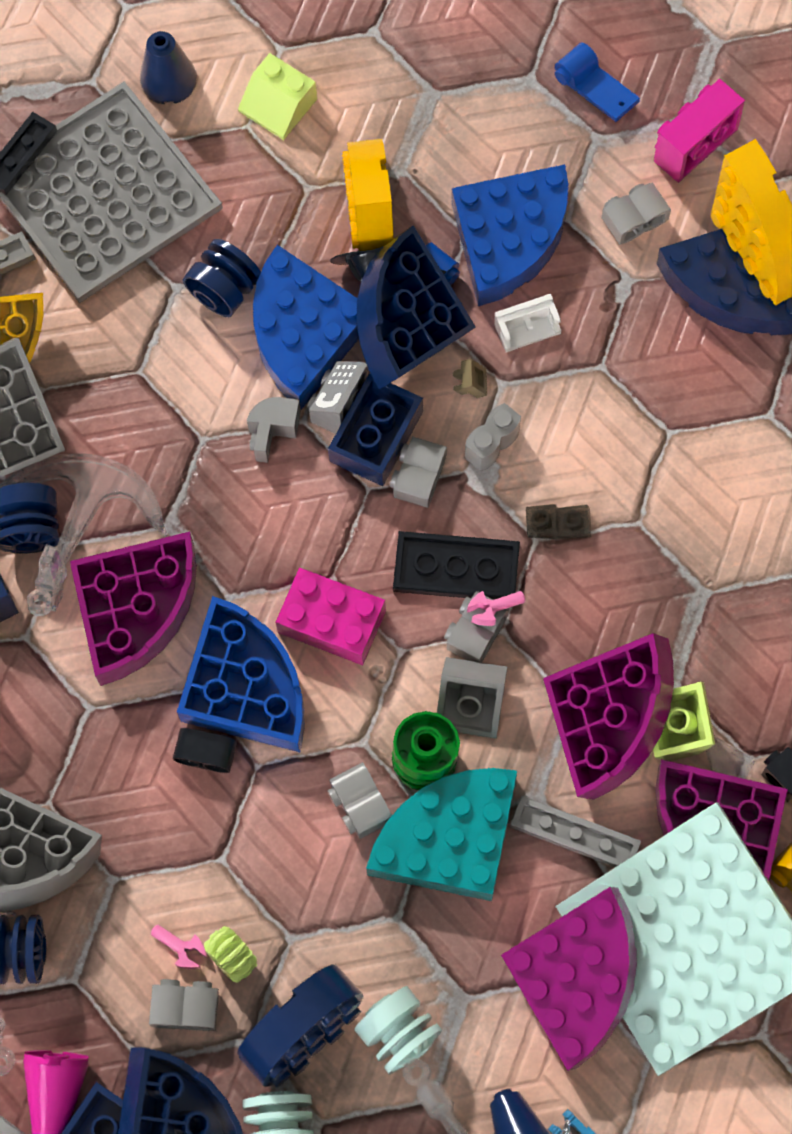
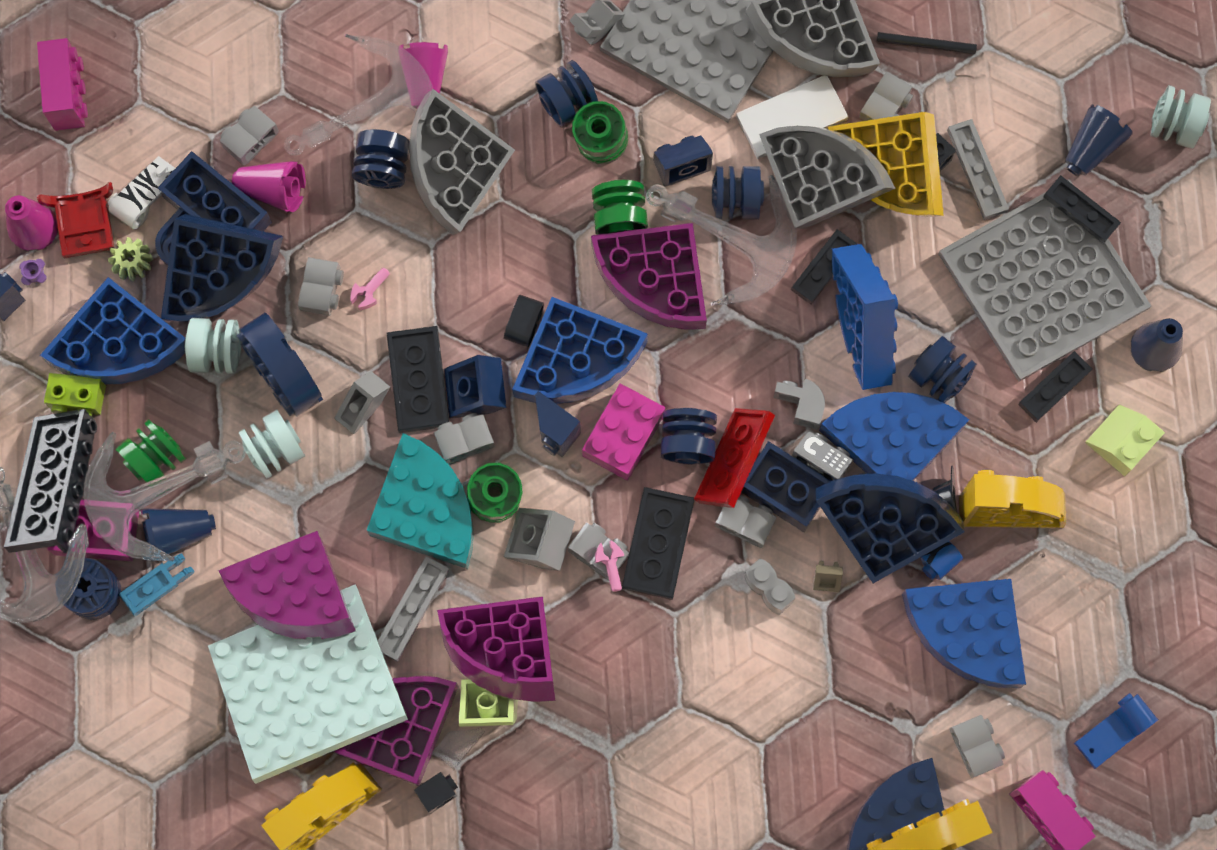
camera: 95 degrees right, 5 degrees up
yellowish green gear [204,926,257,983] -> none
white hinge [494,294,561,352] -> none
clear smoke slope [526,504,591,539] -> none
none -> light grey slope [335,371,390,434]
none -> black tile [386,326,450,433]
none -> dark blue slope [444,355,507,418]
none -> dark blue slope [535,391,581,457]
none -> green wheel [592,180,648,235]
none -> dark blue wheel [661,408,717,465]
none -> red tile [694,408,775,508]
none -> black plate [791,229,857,305]
none -> blue brick [832,244,898,390]
none -> black plate [1018,351,1092,423]

